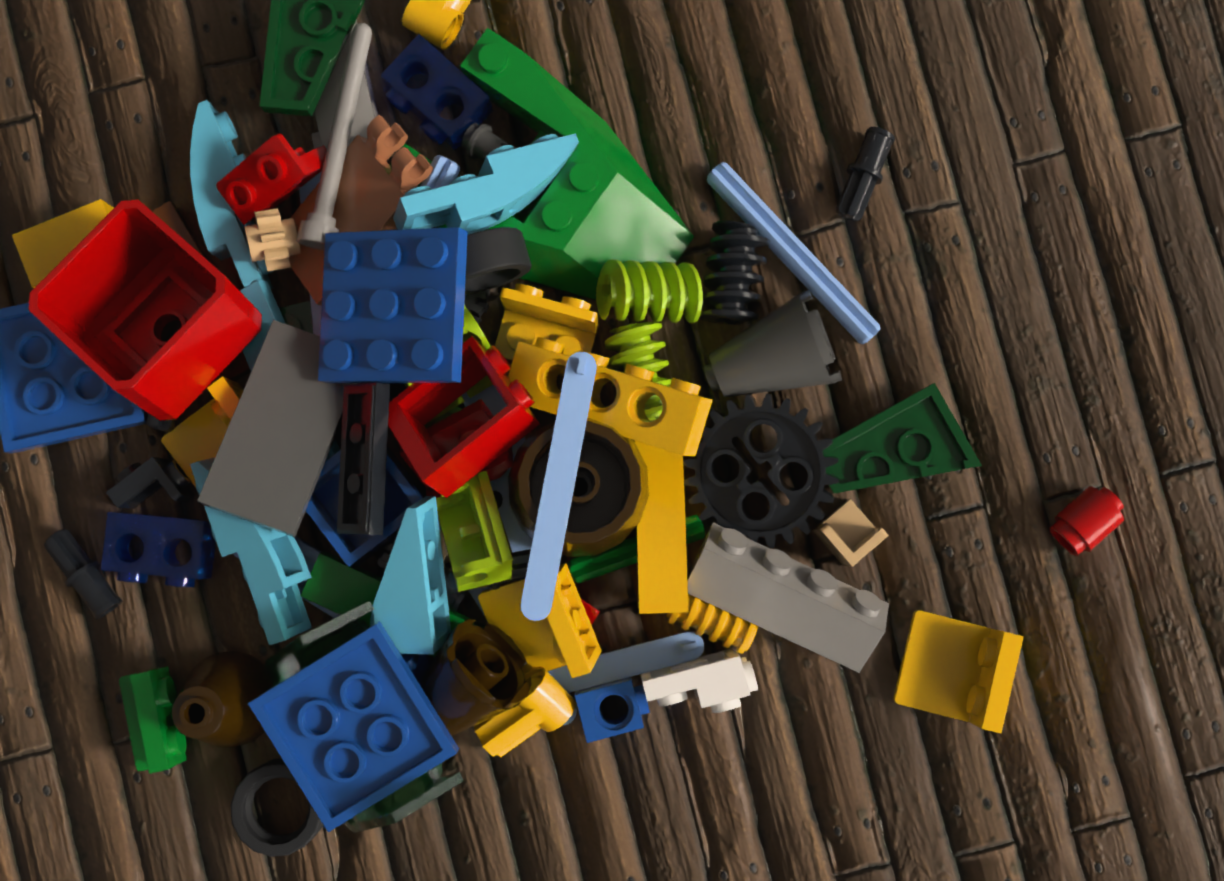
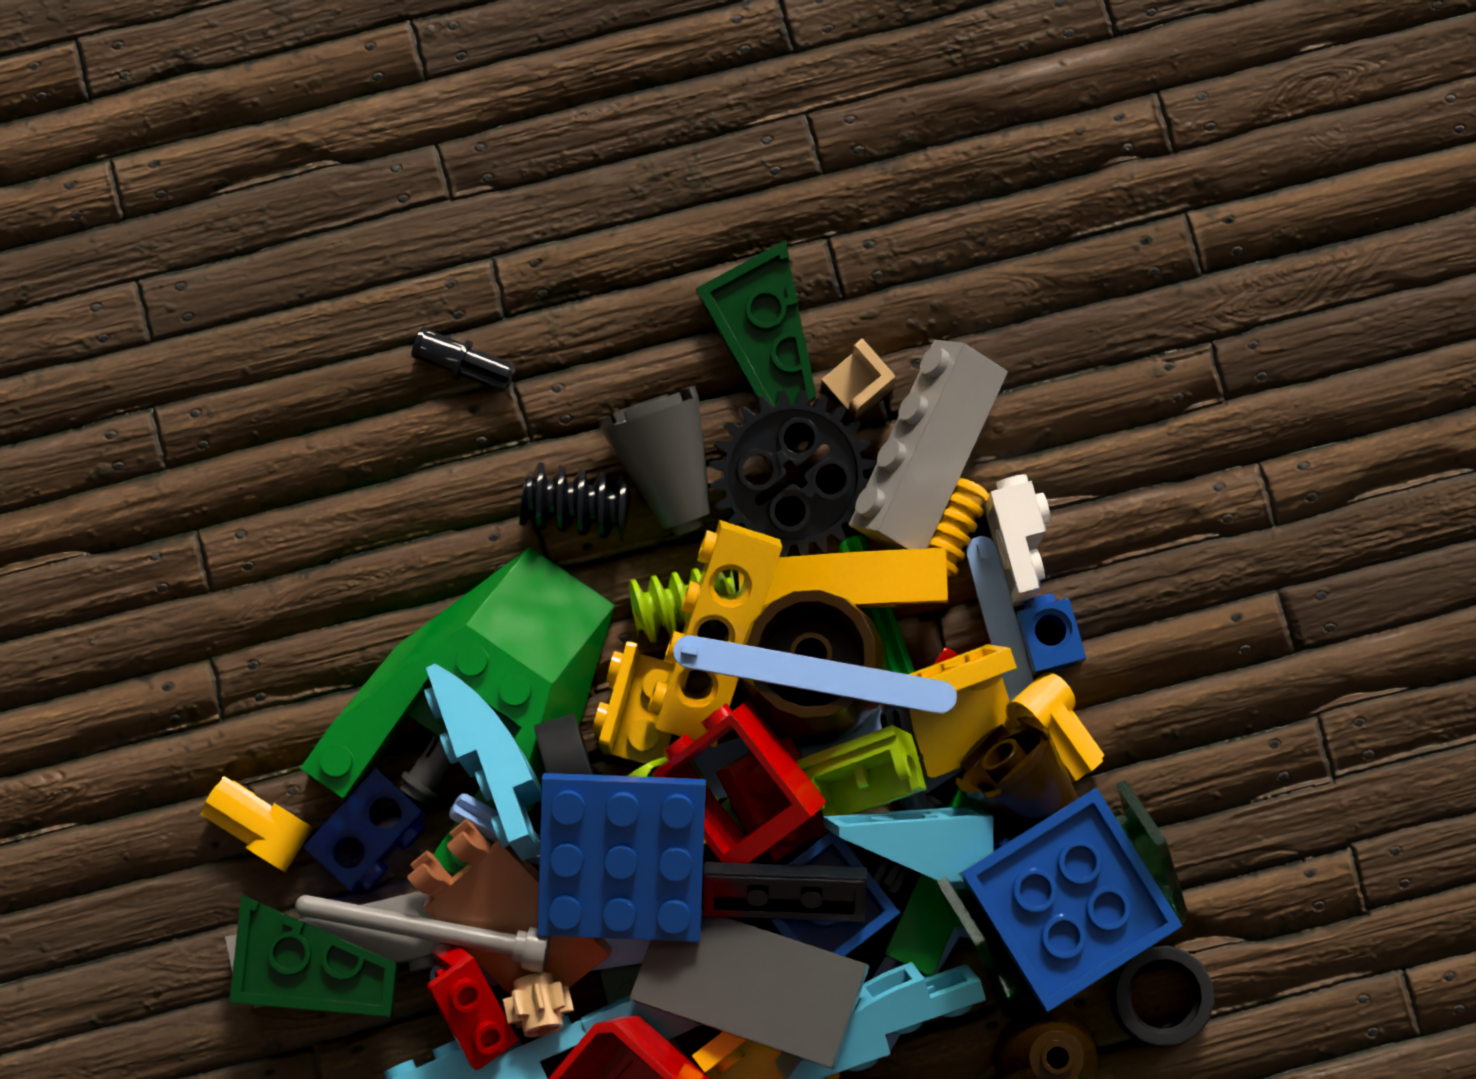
camera: 90 degrees left, 5 degrees down
lime piece [596,259,703,323] -> none
light blue axle [707,162,880,344] -> none
yellow bracket [893,610,1024,734] -> none
red brick [1049,486,1124,556] -> none

